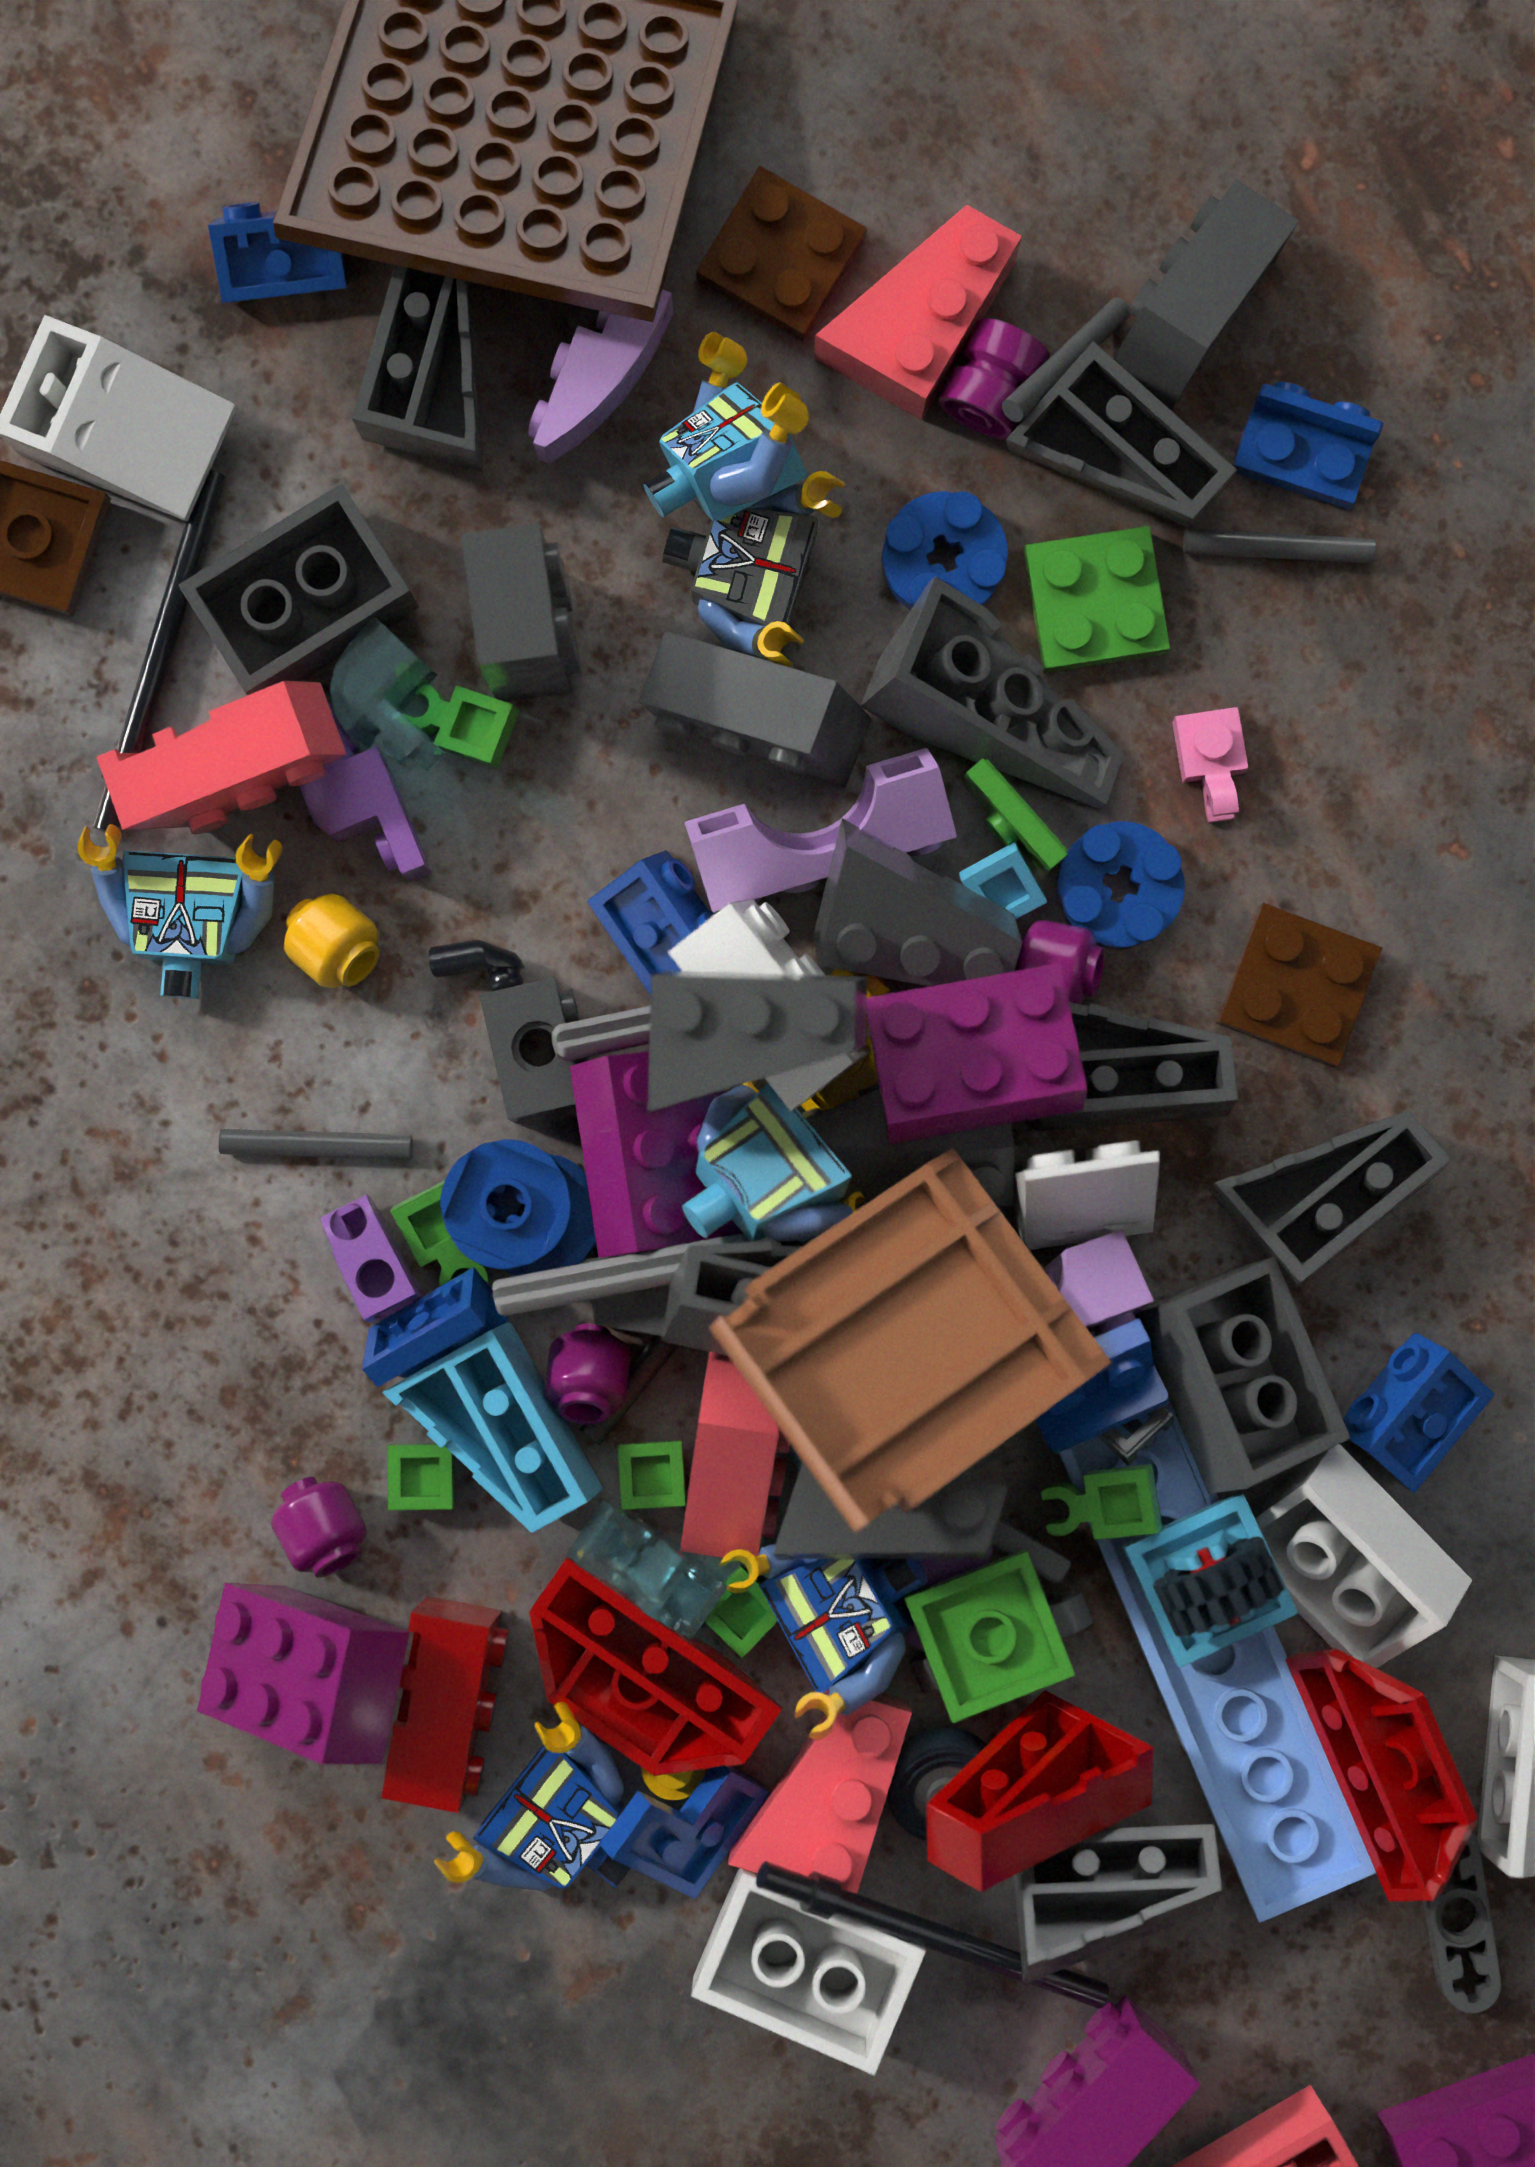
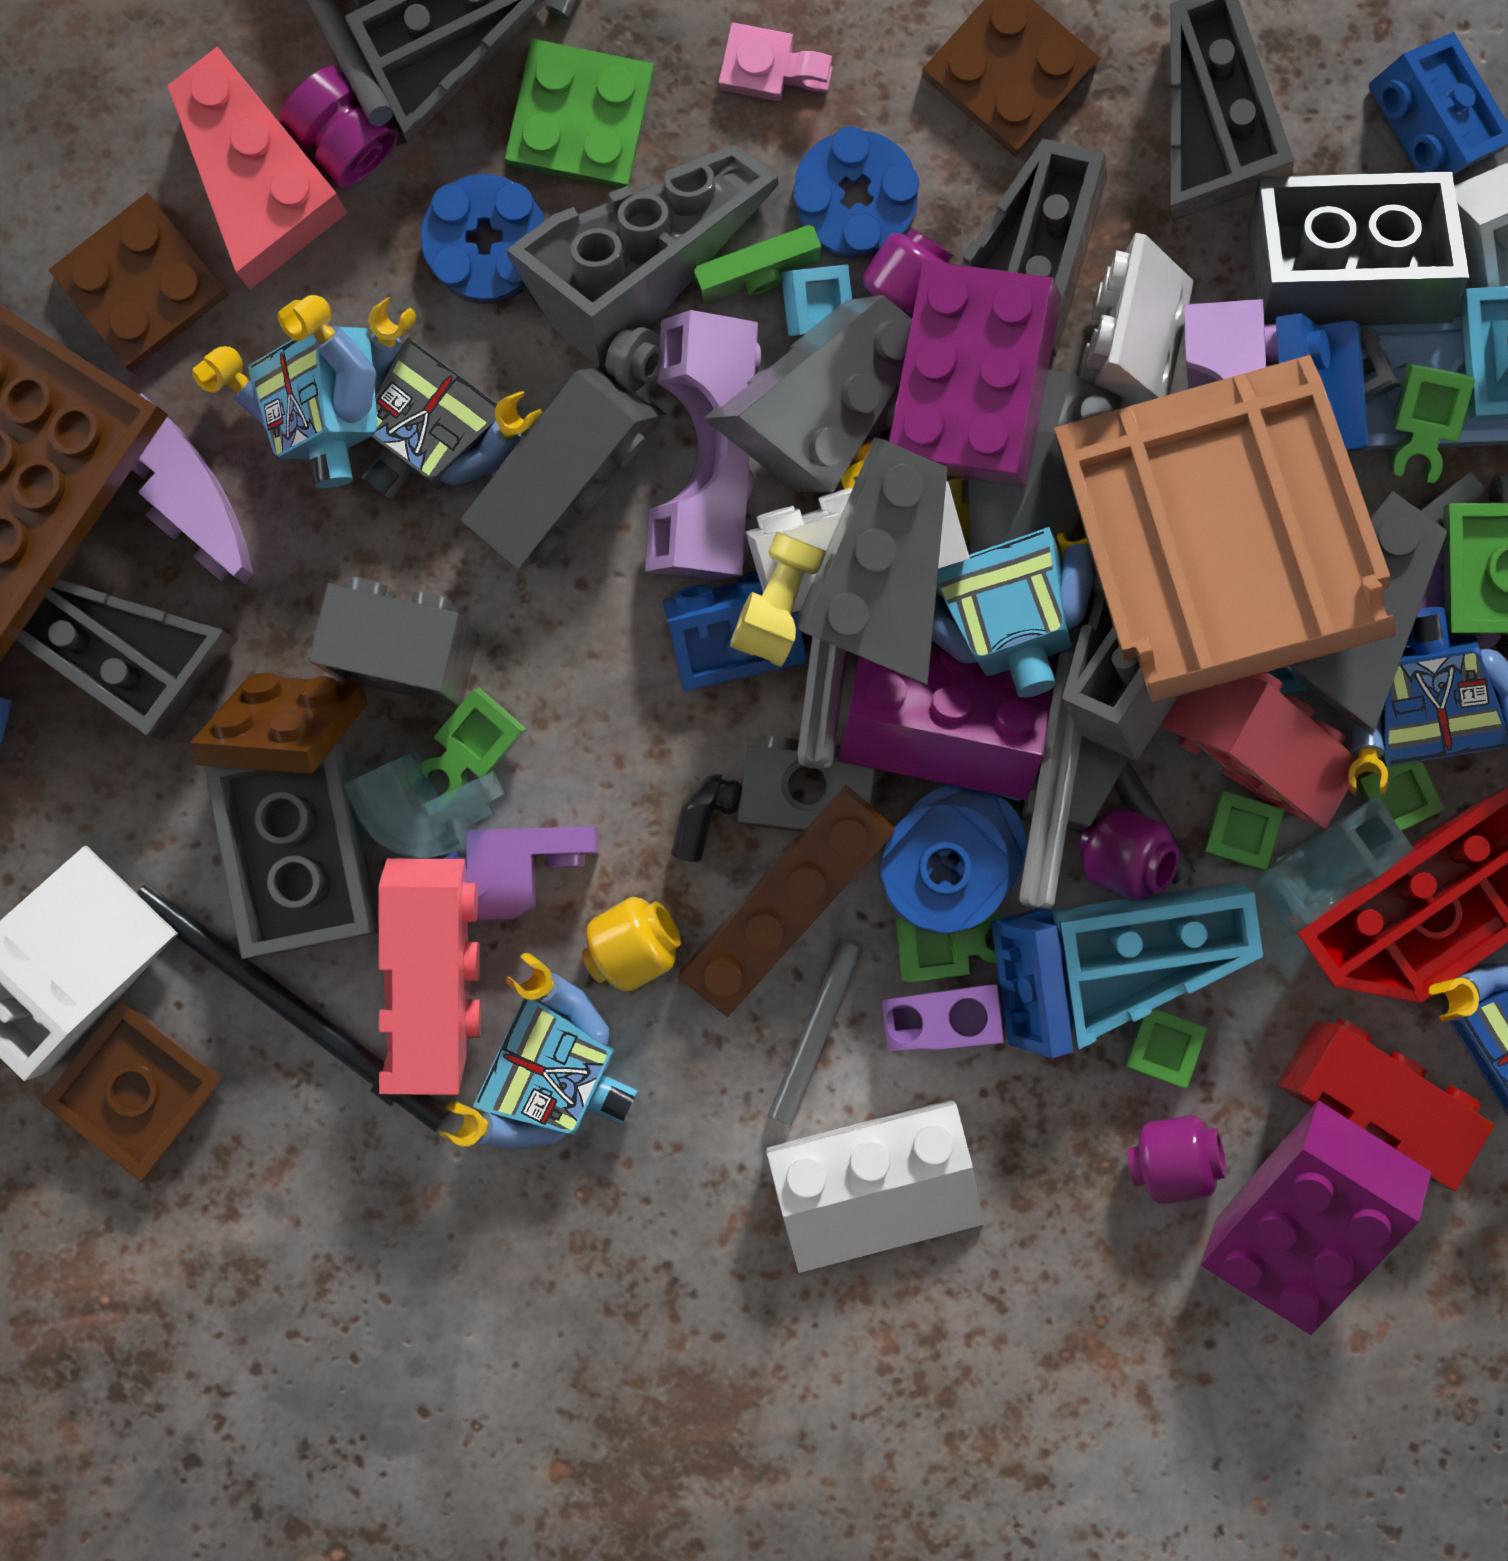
camera: 70 degrees left, 0 degrees up
none -> reddish brown plate [190,673,368,774]
none -> dark grey plate [606,327,663,391]
none -> reddish brown plate [678,784,895,1018]
none -> light yellow leg [730,531,827,667]
none -> white slope [767,1099,984,1273]

